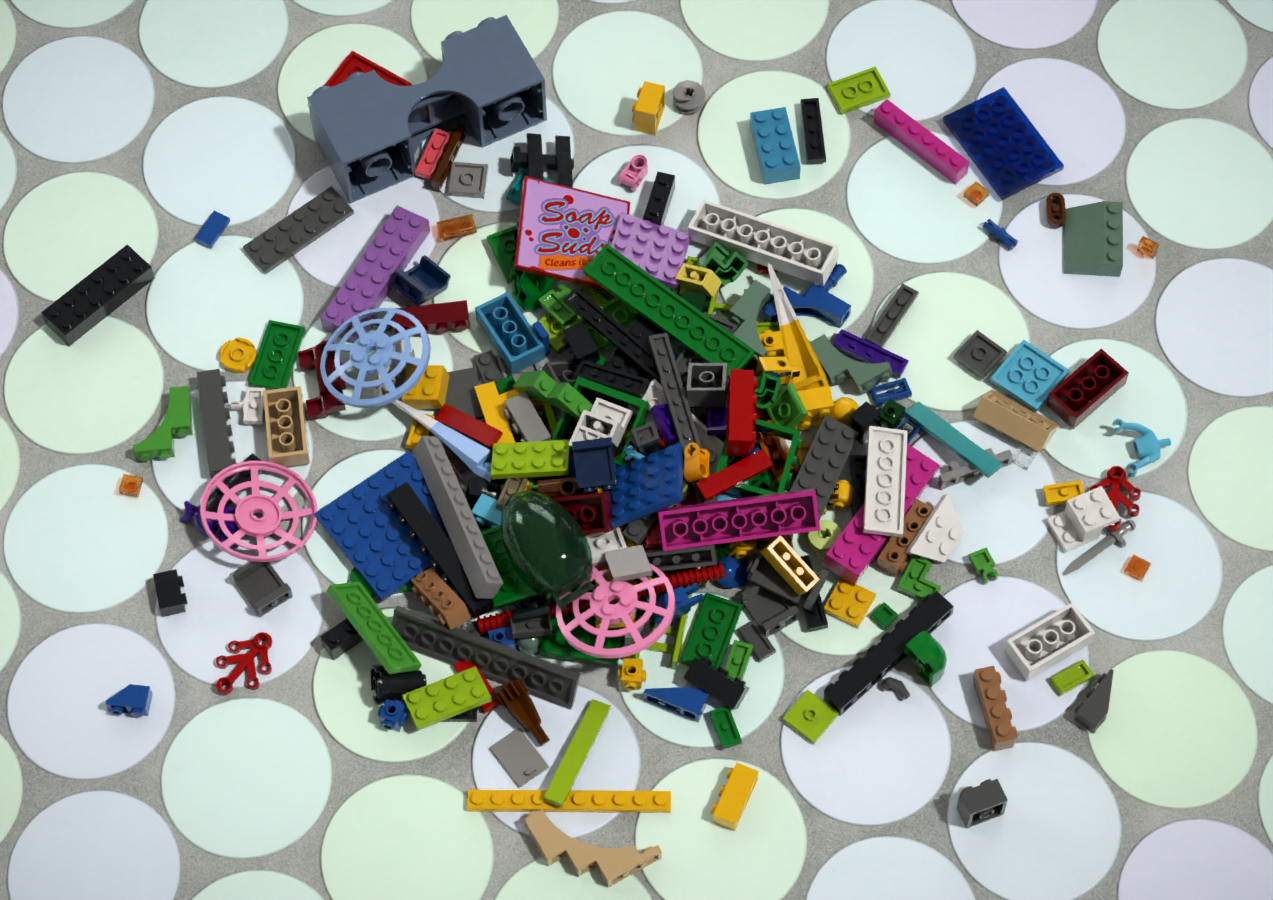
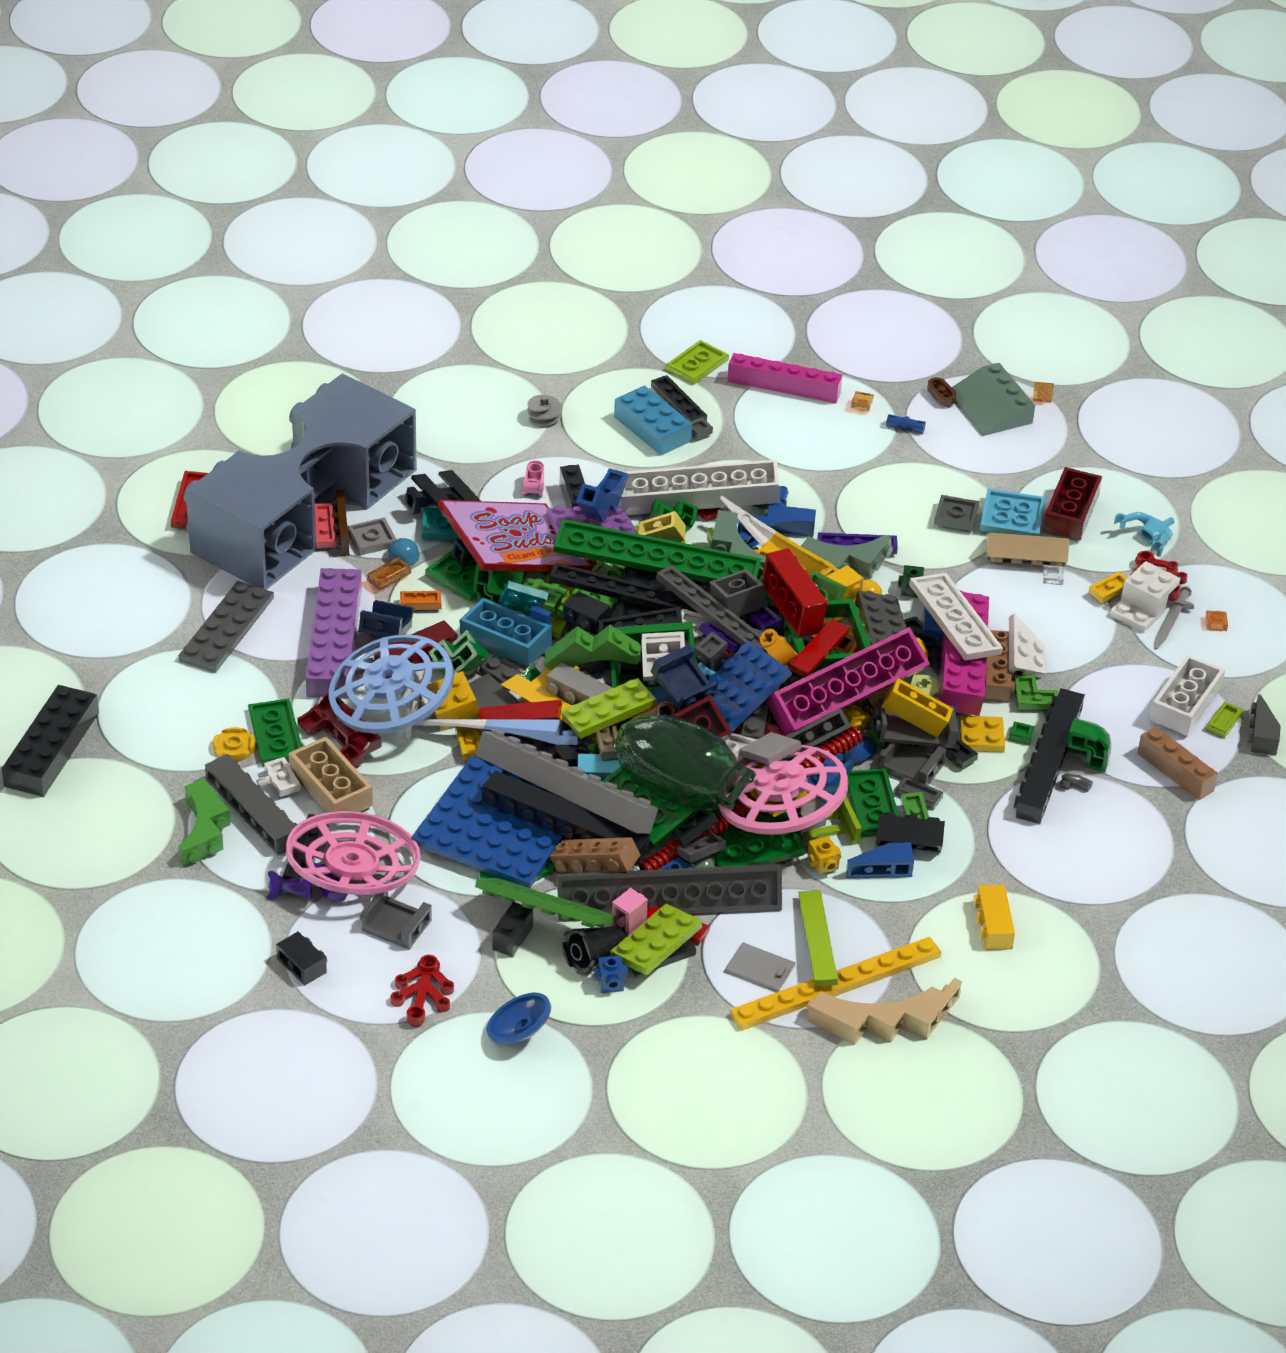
camera: 30 degrees left, 20 degrees down
blue slope [106,684,153,717] -> none
clear orange plate [119,474,143,497] -> none
blue tile [195,210,230,248] -> none
reddish brown piece [495,678,550,746] -> none
yellow brick [632,81,665,135] -> none
green plate [709,706,742,749] -> none
lime plate [782,690,839,744] -> none
black brick [849,401,880,445] -> none
dark grey plate [865,283,919,348] -> none
blue tile [869,378,912,407] -> none
teal tile [905,402,1002,478] -> none
light grey hinge [938,448,1013,490] -> none
clear blue plate [943,87,1064,200] -> none
dark grey brick [956,779,1008,829] -> none
bright green plate [968,547,998,584] -> none
none -> dark azure hair [387,538,420,567]
none -> orange plate [400,591,442,610]
none -> green brick [429,630,489,677]
none -> blue dish [486,992,551,1045]
none -> teal plate [498,581,548,616]
none -> blue arch [576,468,629,522]
none -> bright pink brick [611,888,648,937]
none -> dark grey plate [691,417,713,439]

